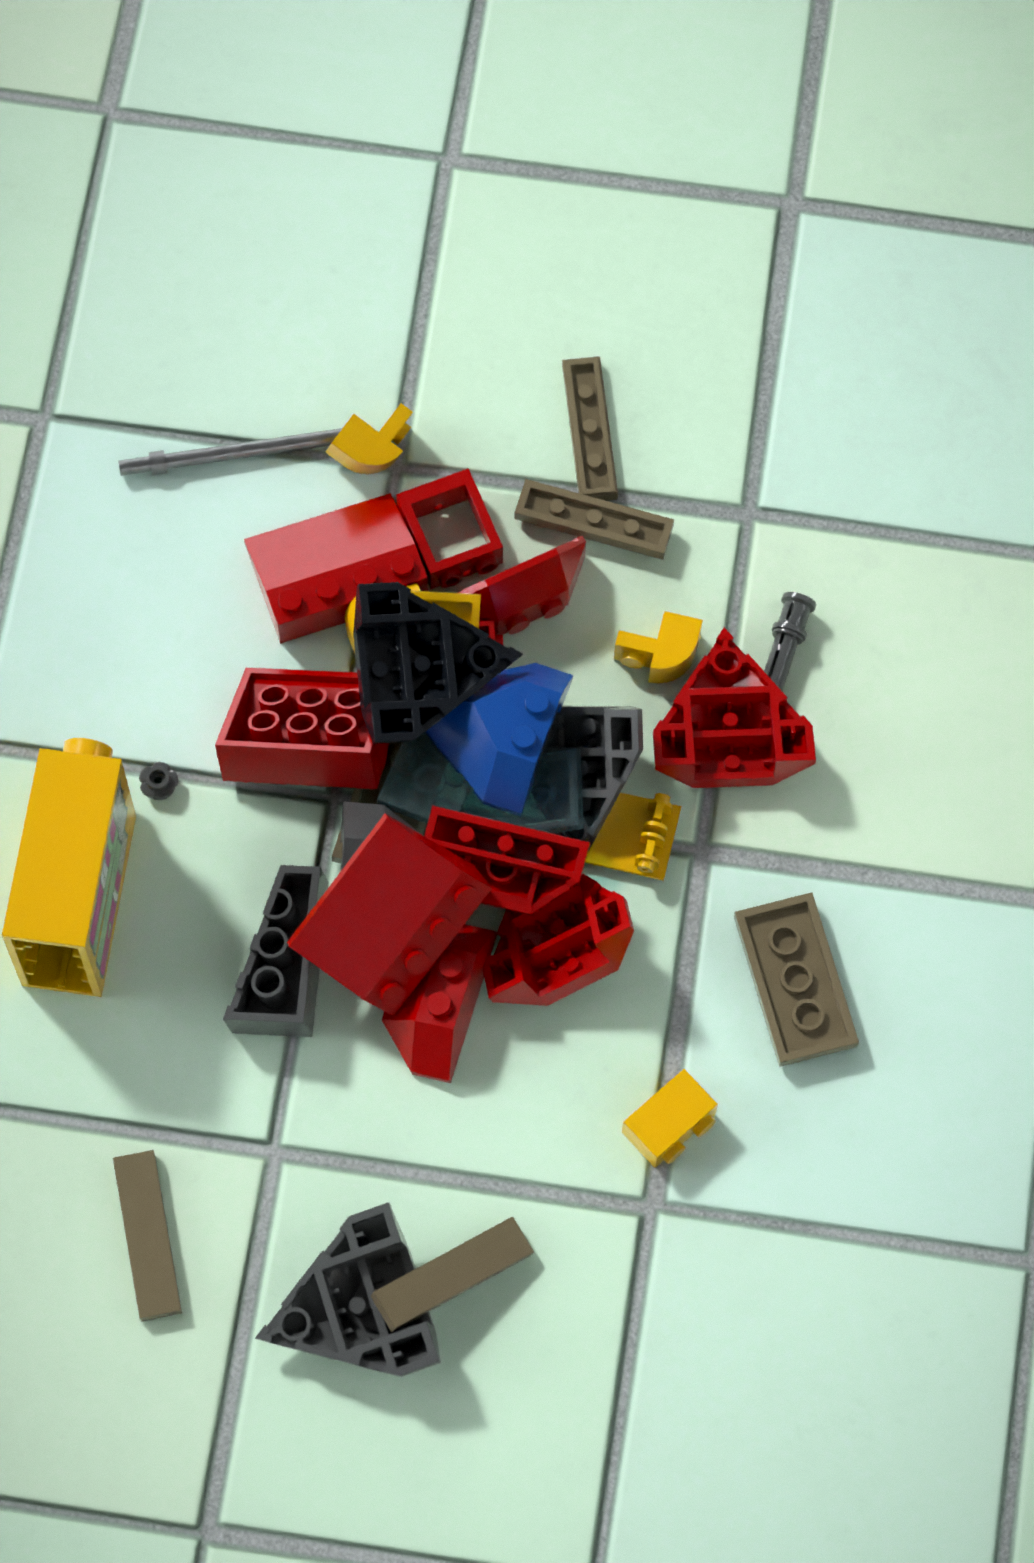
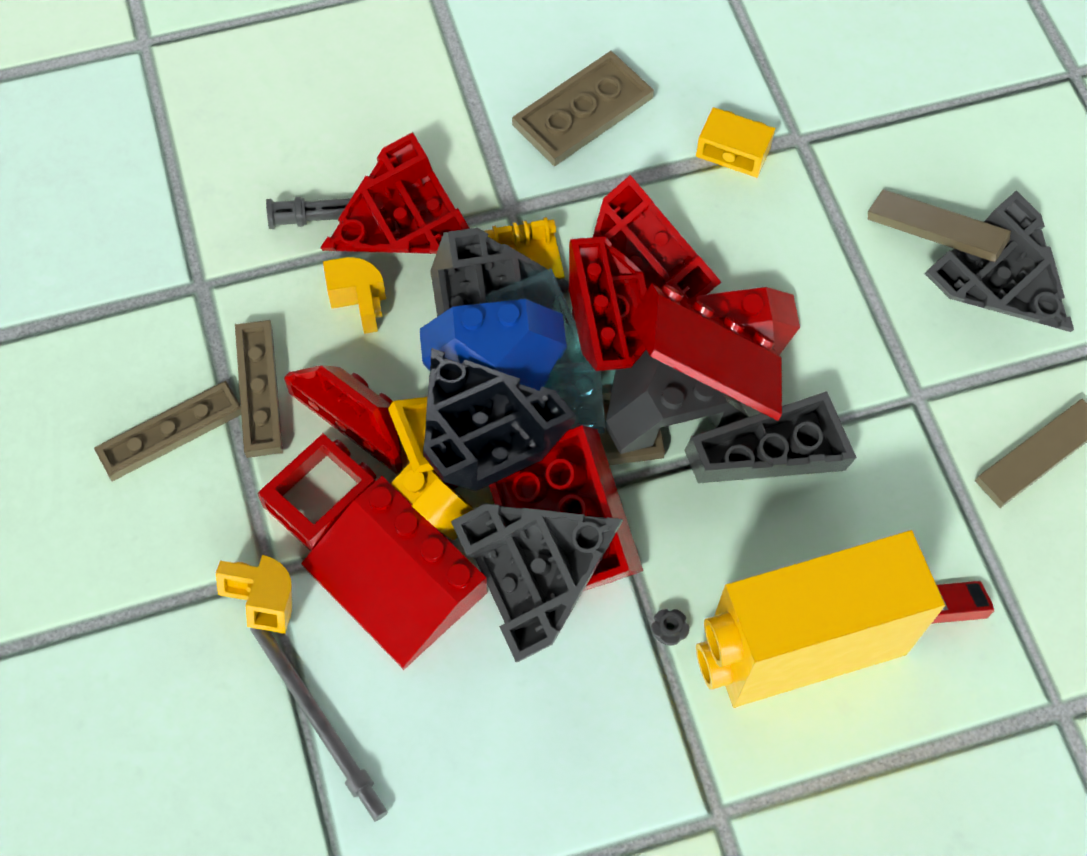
camera: 115 degrees left, 5 degrees down
none -> dark grey wedge [451,504,623,663]
none -> slope [931,581,994,624]

